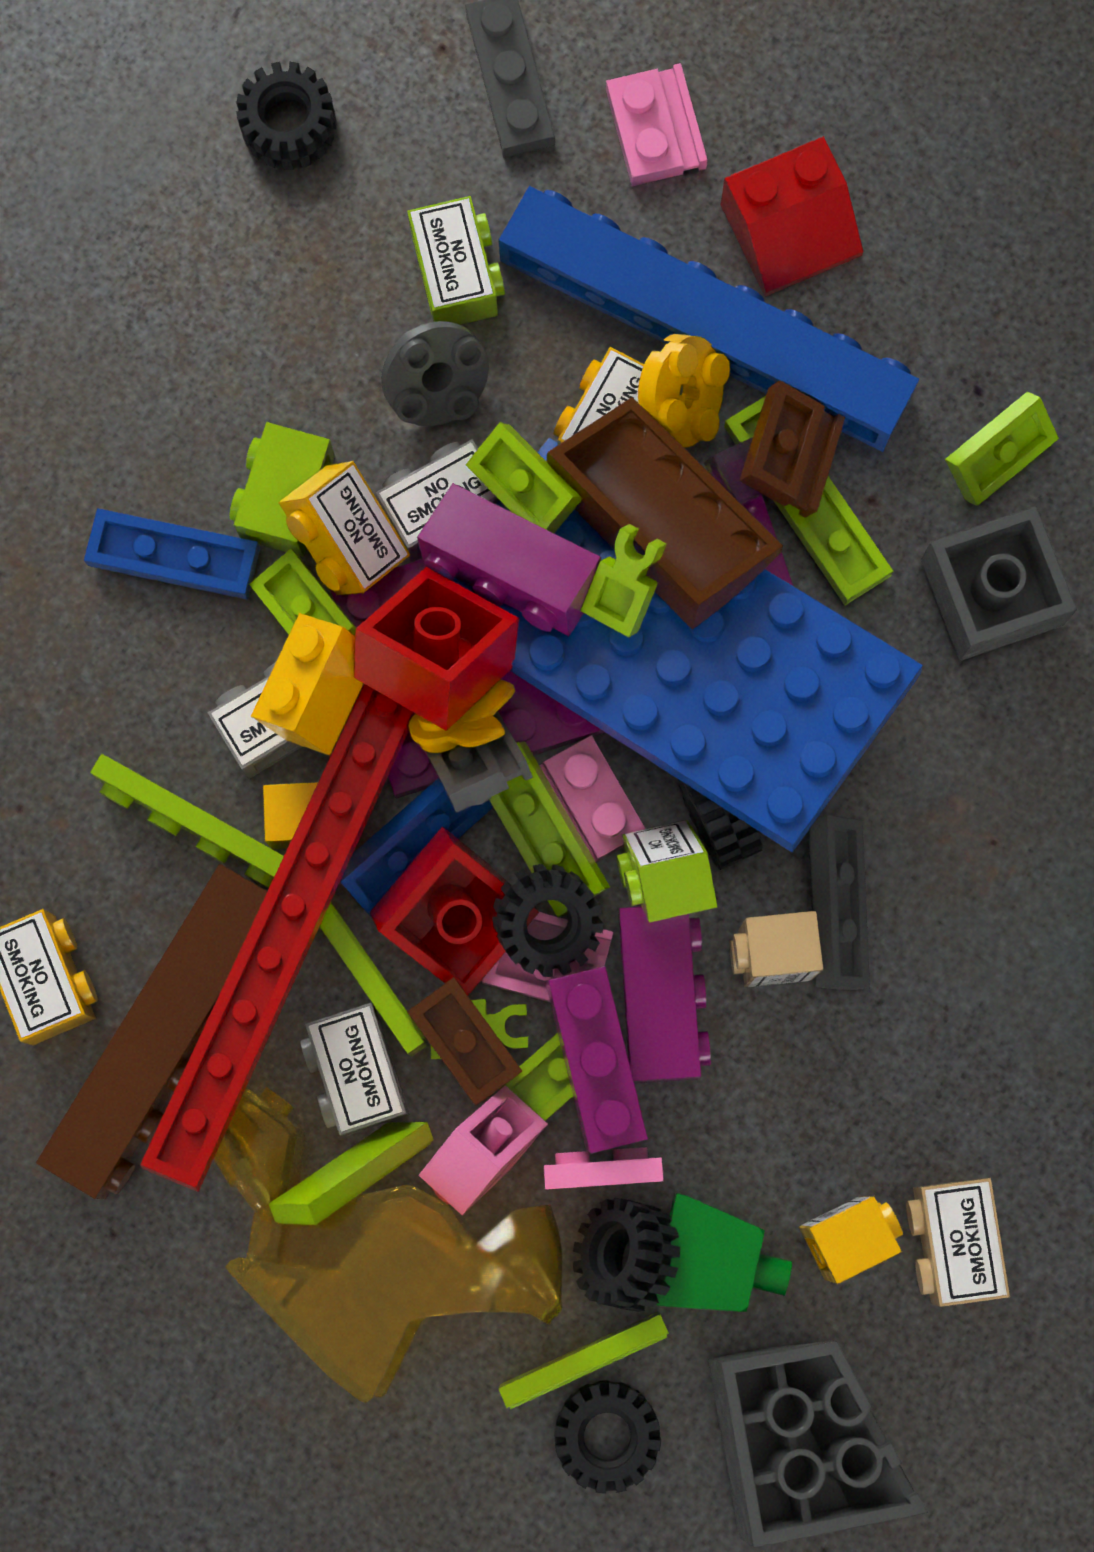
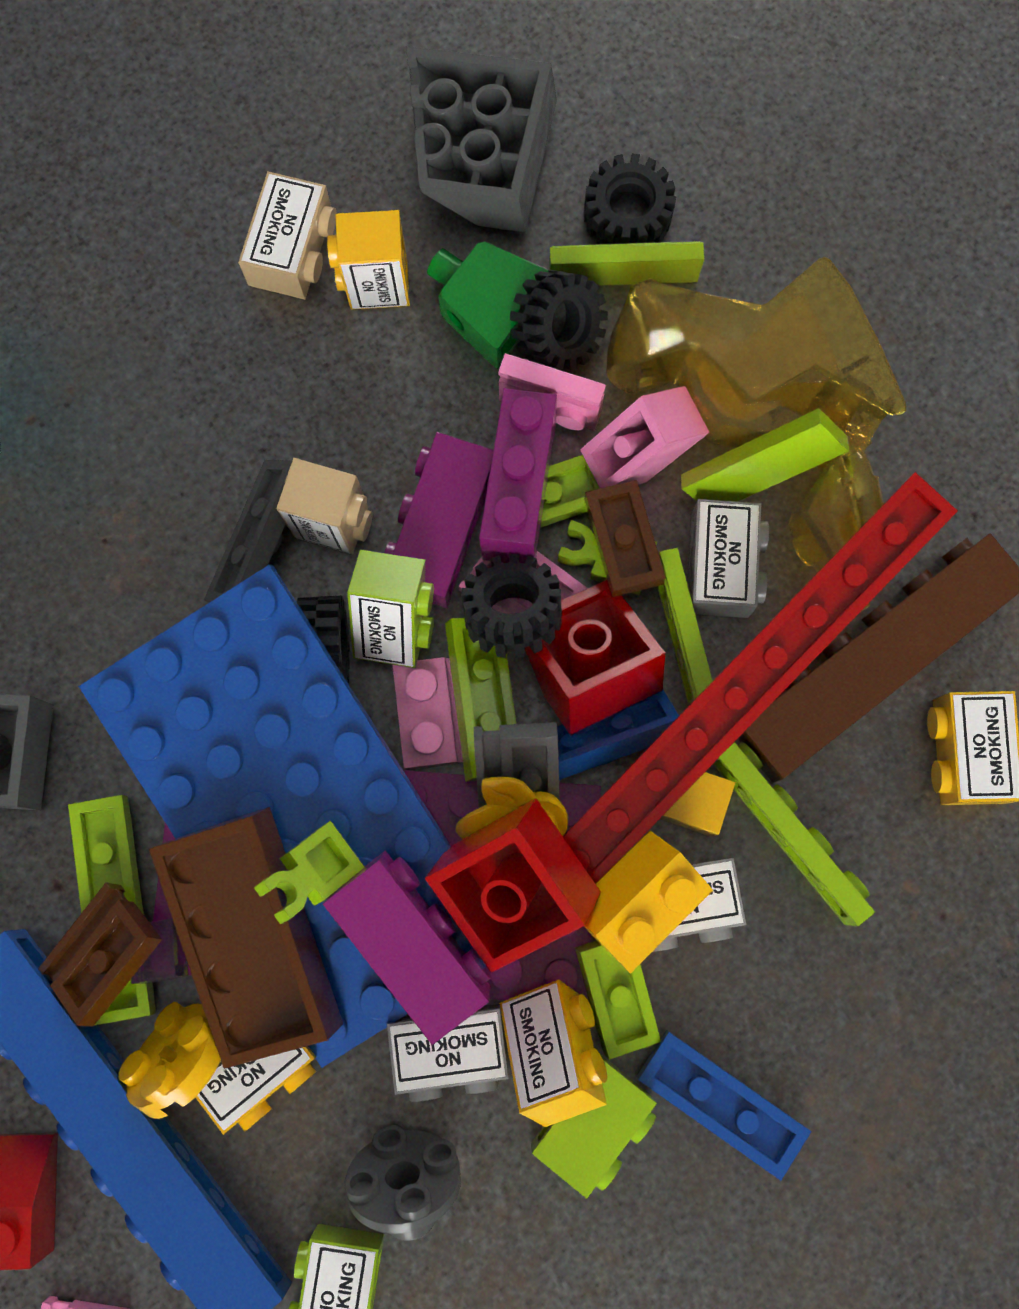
camera: 160 degrees left, 0 degrees up
lime plate [466,422,583,533] -> none

